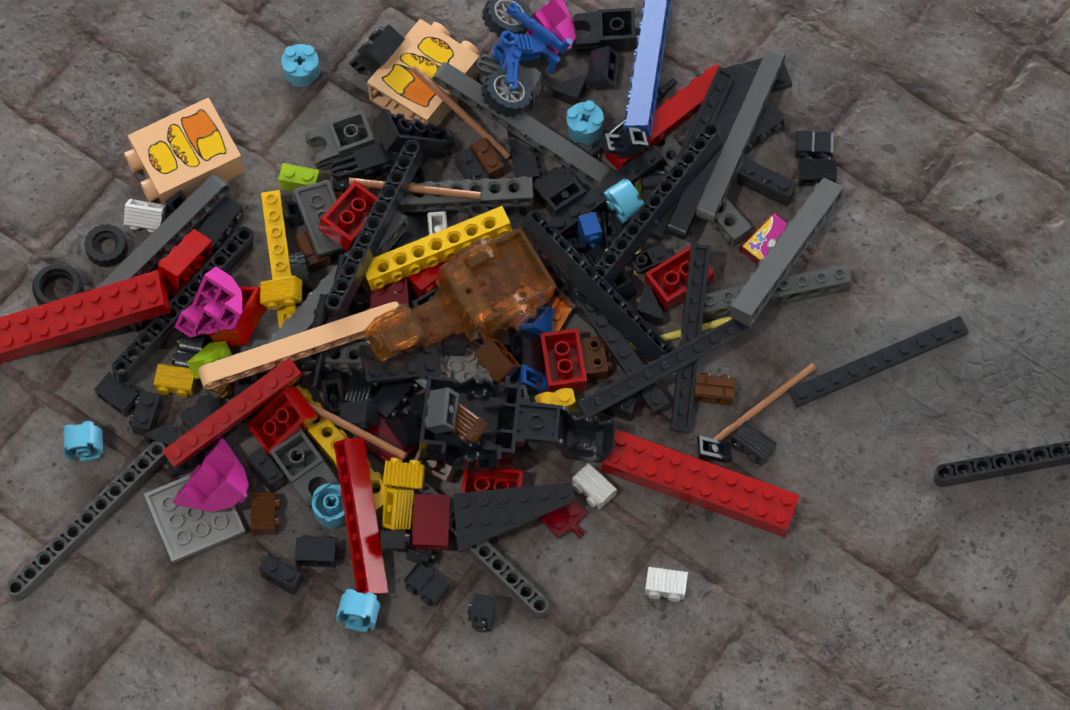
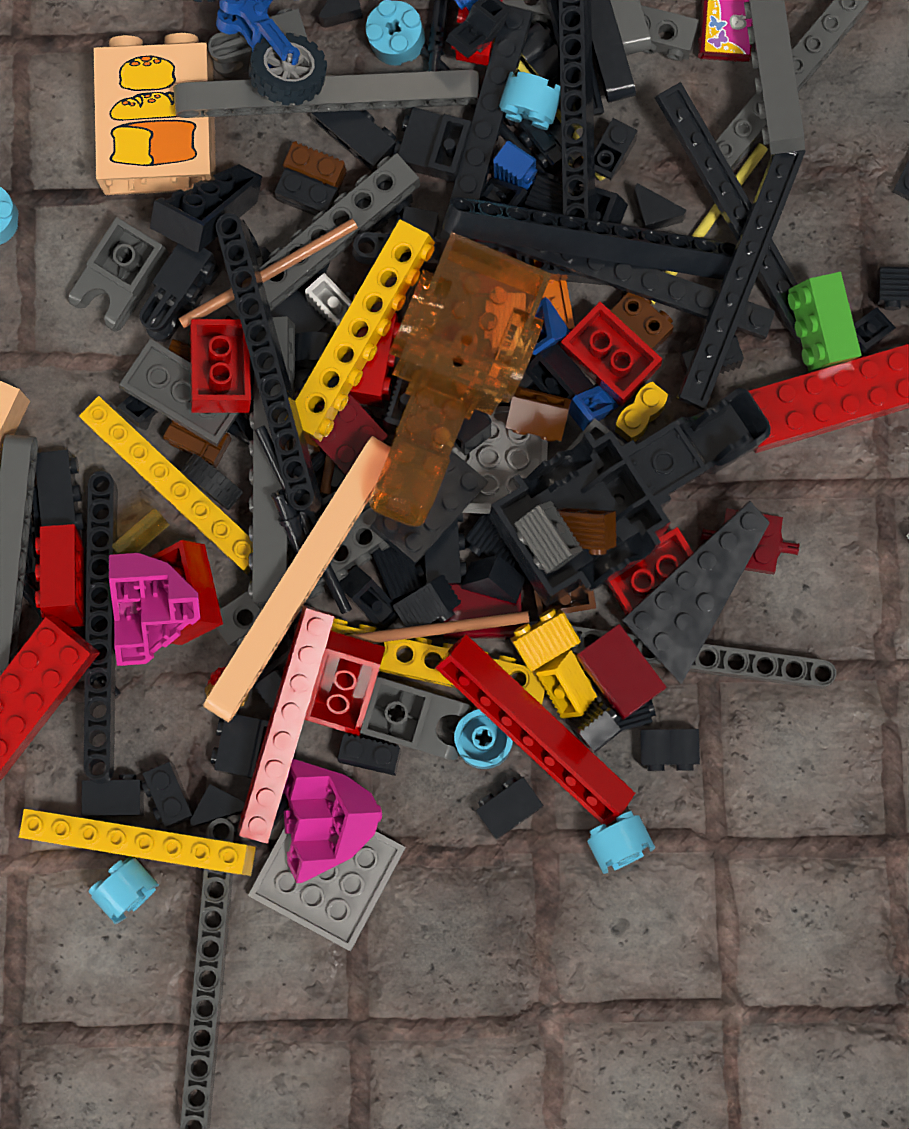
camera: 30 degrees left, 15 degrees up
yellow brick [153,364,197,398] -> none
black brick [172,333,207,368] -> none
lime brick [187,341,233,379] -> none
reddish brown brick [251,492,280,535] -> none
black brick [259,554,304,595] -> none
yellow brick [260,275,302,310] -> none
lime brick [278,163,321,192] -> none
black brick [349,24,405,74] -> none
nougat piece [411,65,511,159] -> none
black brick [467,593,495,633] -> none
white brick [572,463,617,510] -> none
red brick [645,246,714,311] -> none
reddish brown brick [694,372,735,406] -> none
nougat piece [713,363,816,441] -> none
none -> yellow brick [19,809,256,876]
none -> clear yellow tile [112,508,169,554]
none -> bright green brick [788,272,862,372]

